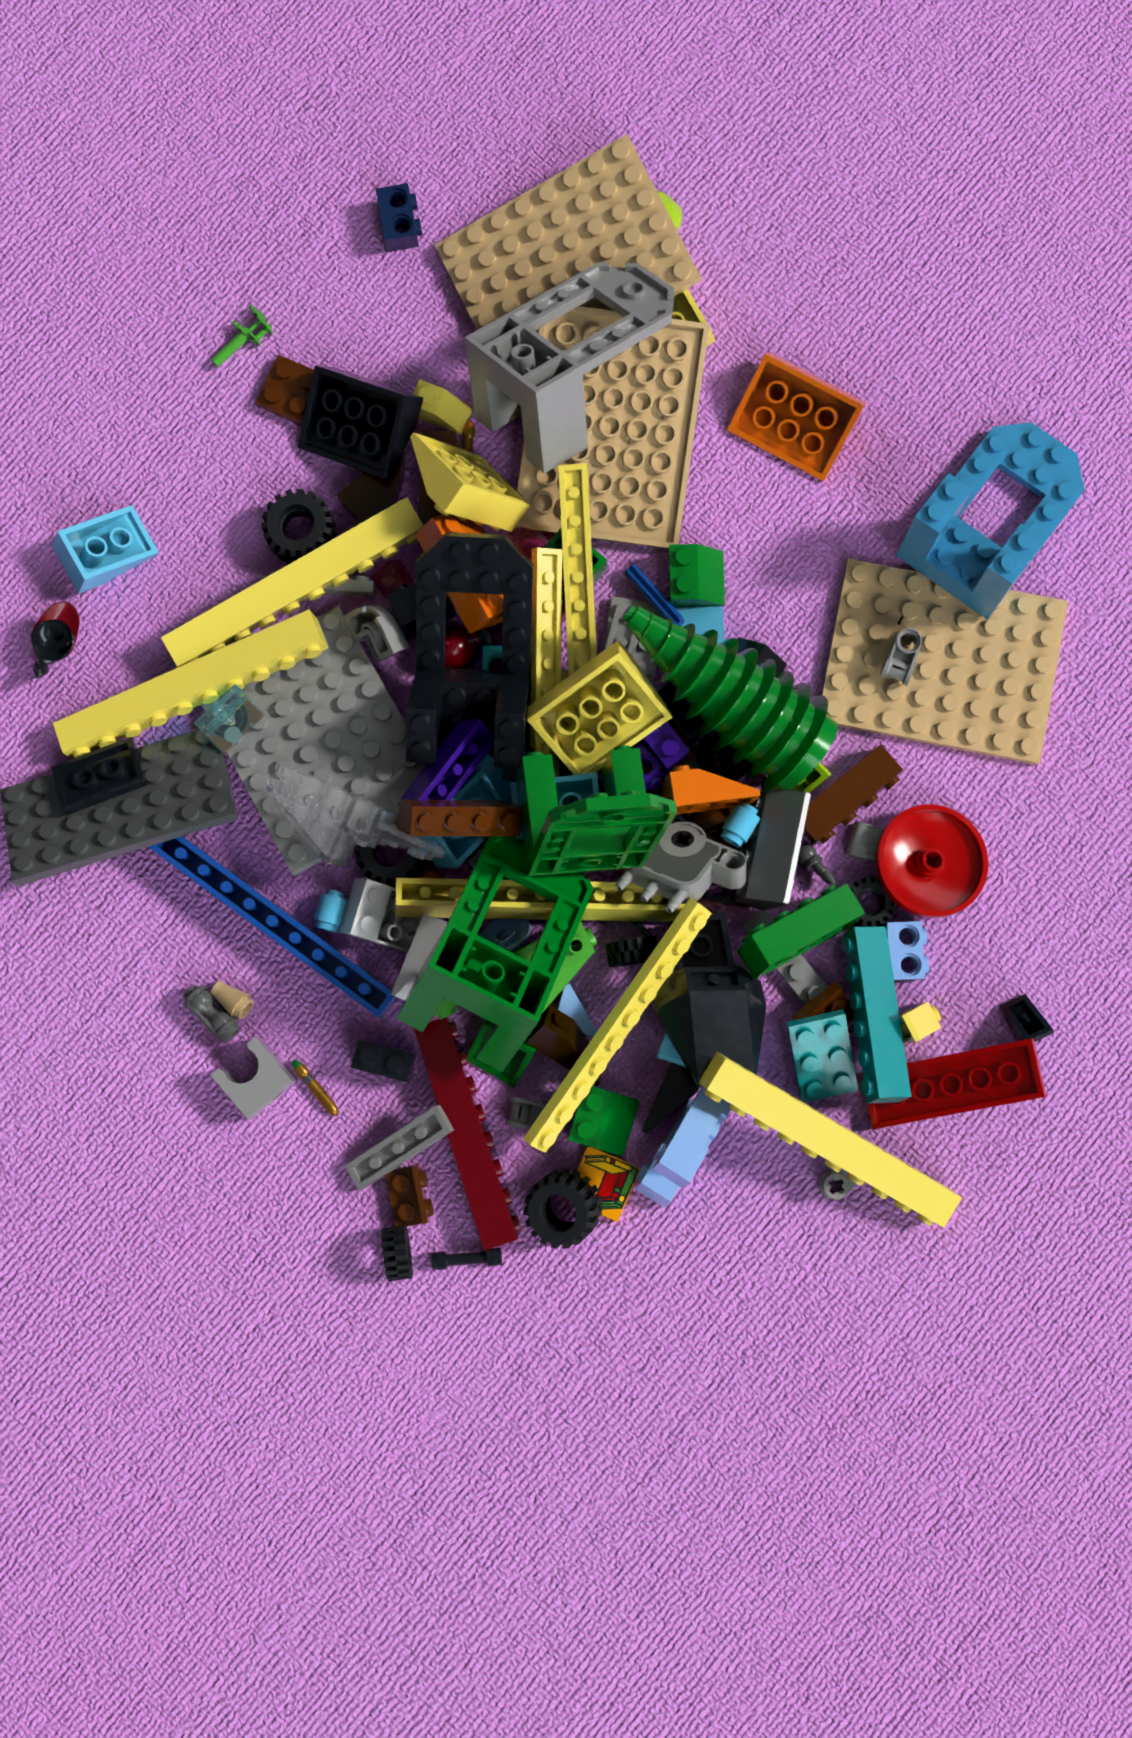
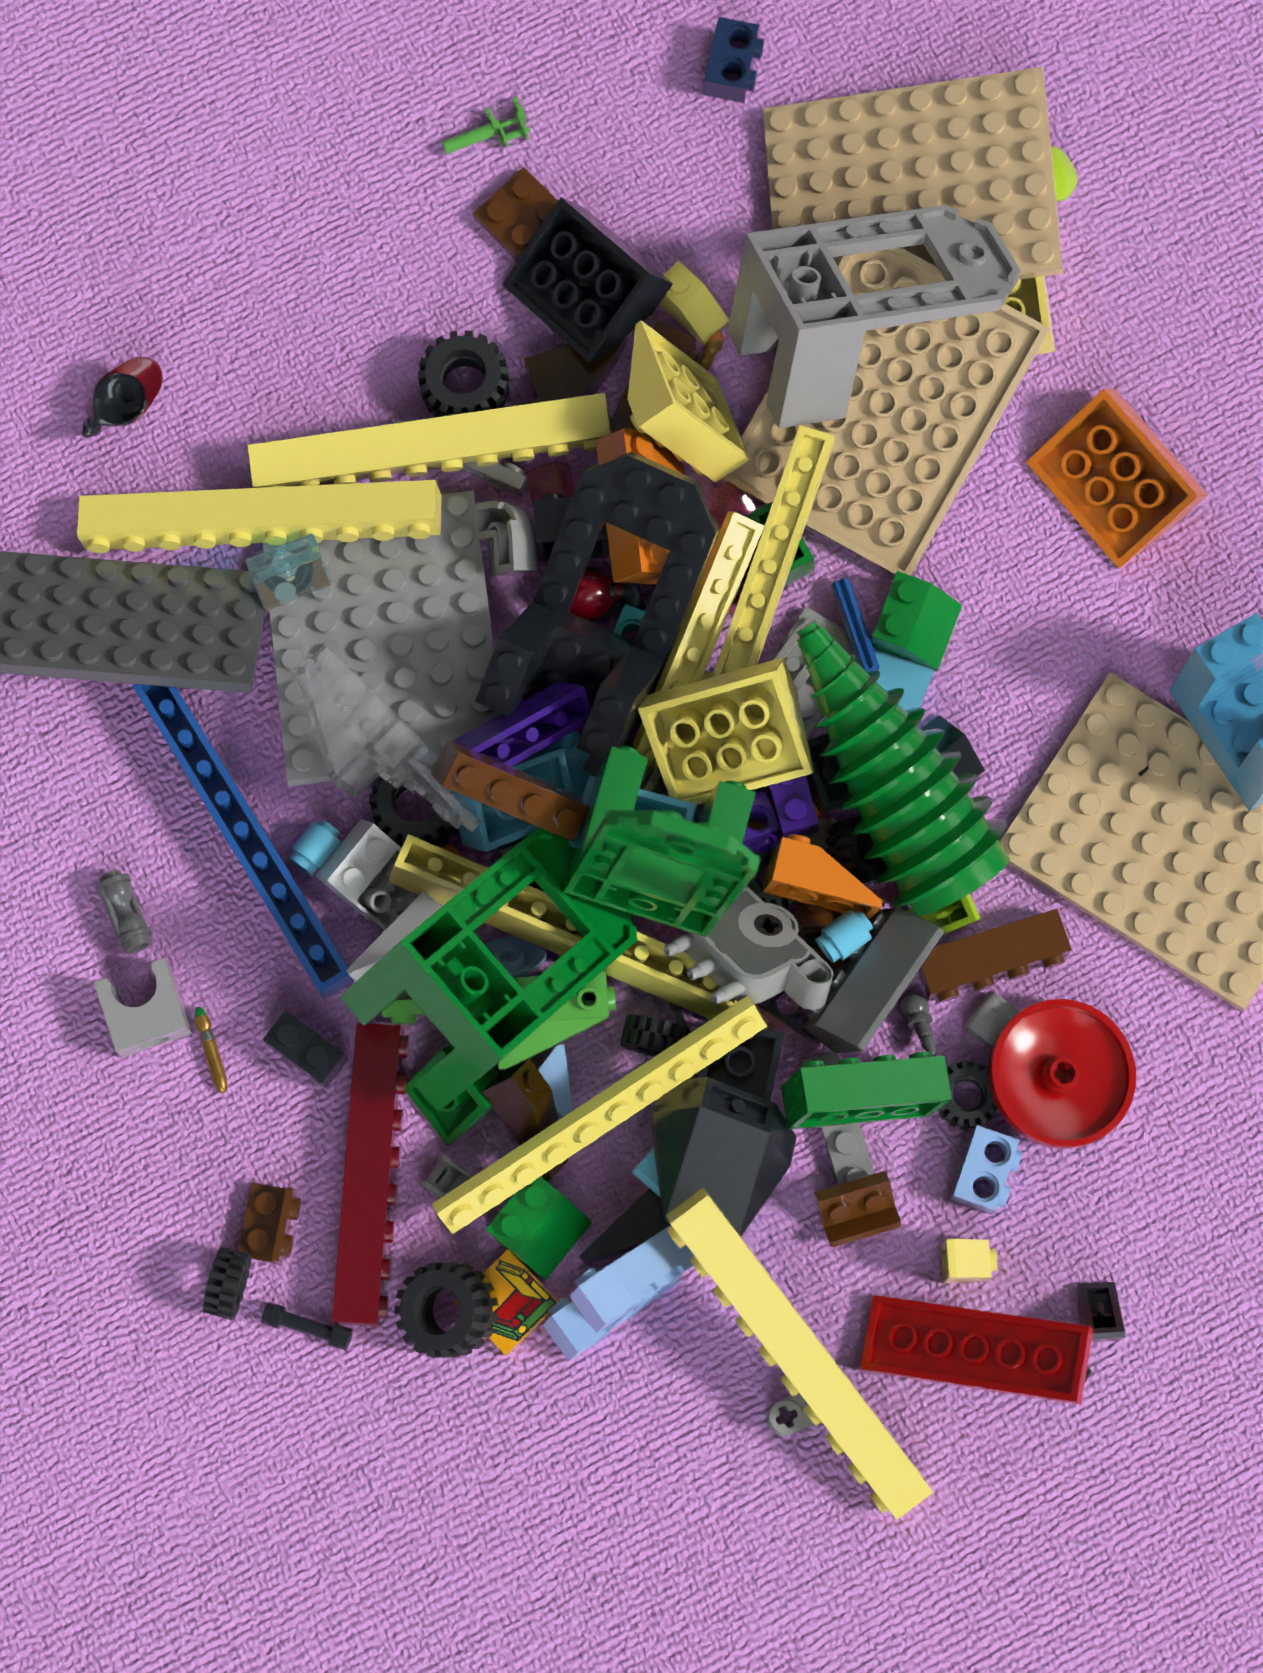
camera: 20 degrees right, 5 degrees down
black tile [51,737,147,815] -> none
medium azure slope [52,505,159,594] -> none
tan cone [210,980,254,1019] -> none
light grey plate [345,1105,454,1191] -> none
teal plate [786,1009,858,1103] -> none
teal brick [842,926,911,1104] -> none
light grey piece [879,628,922,686] -> none

